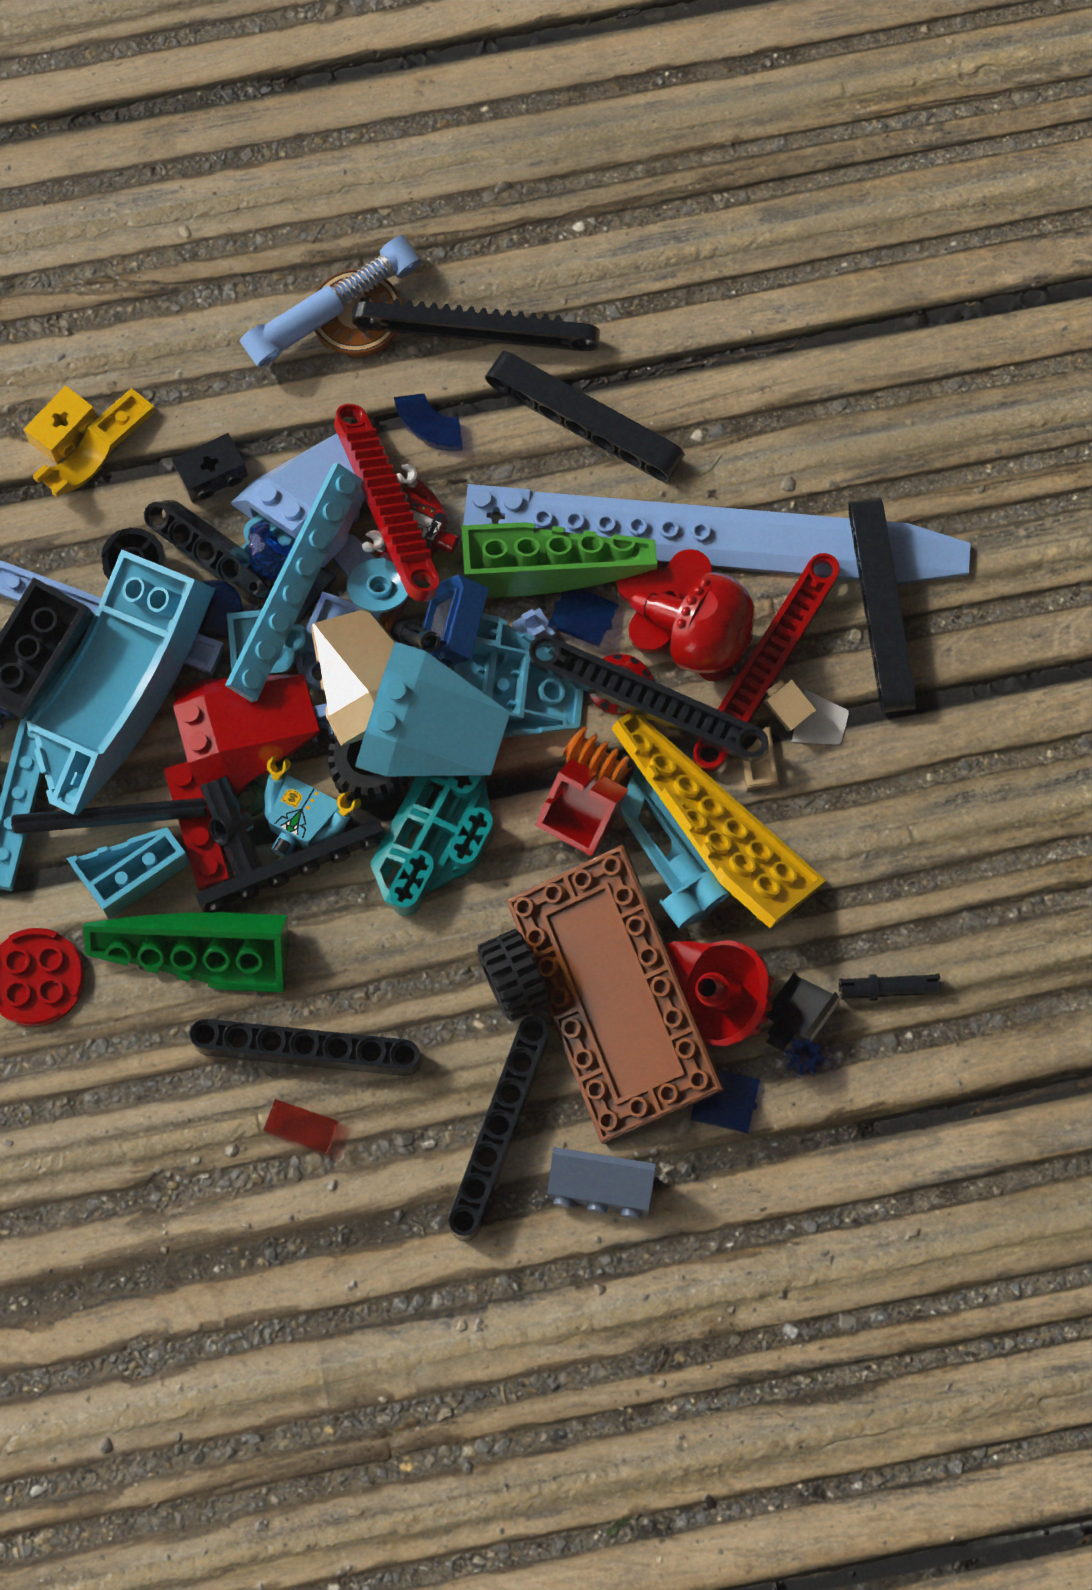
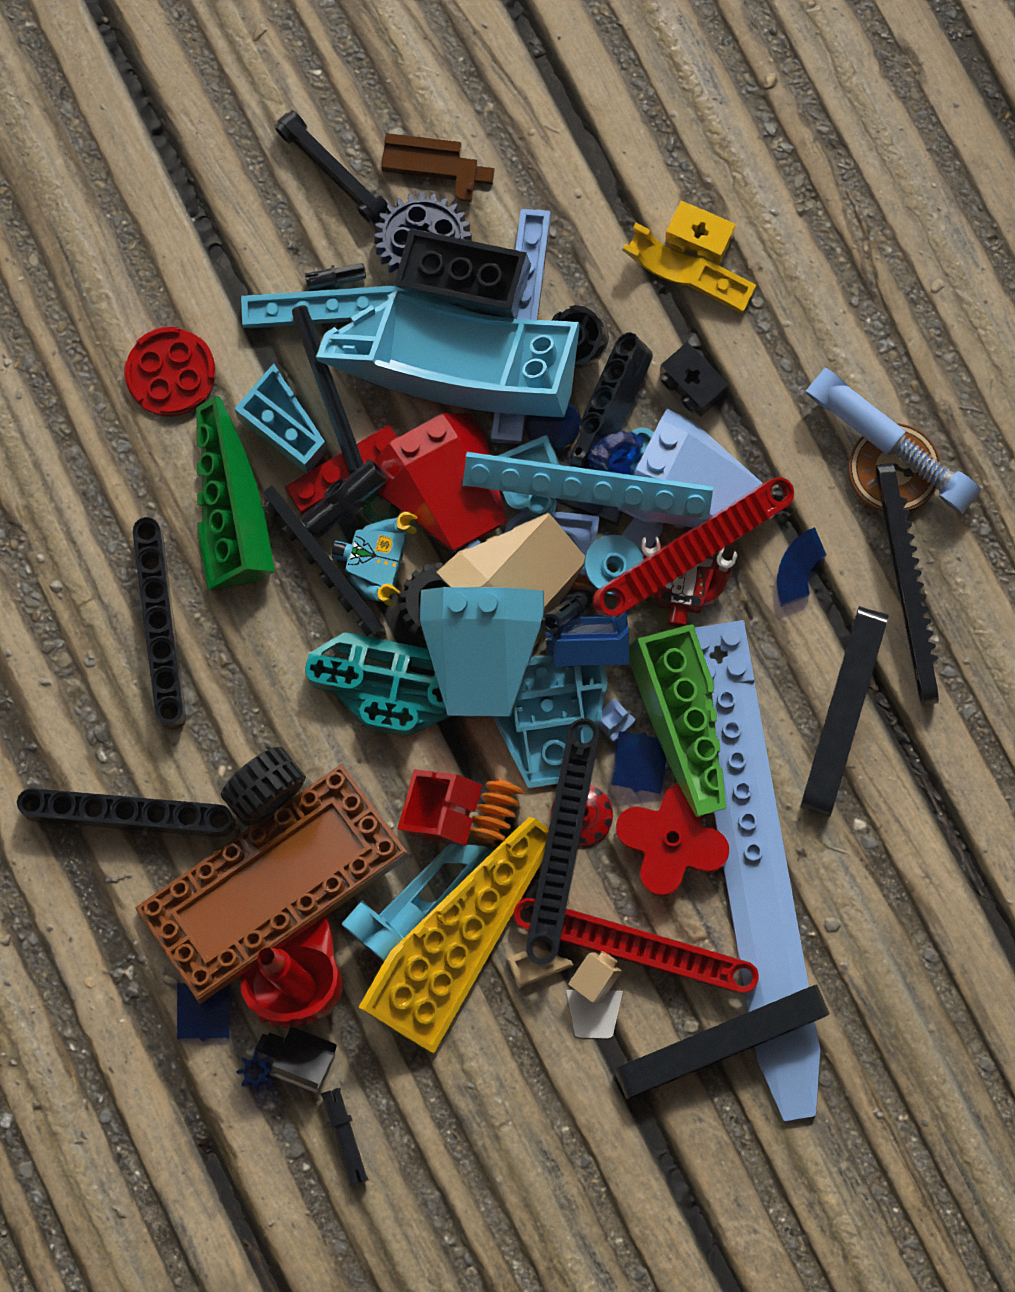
camera: 75 degrees right, 5 degrees up
clear red tile [263,1099,339,1154] -> none
sand blue slope [547,1147,656,1220] -> none
red piece [630,572,755,682] -> none

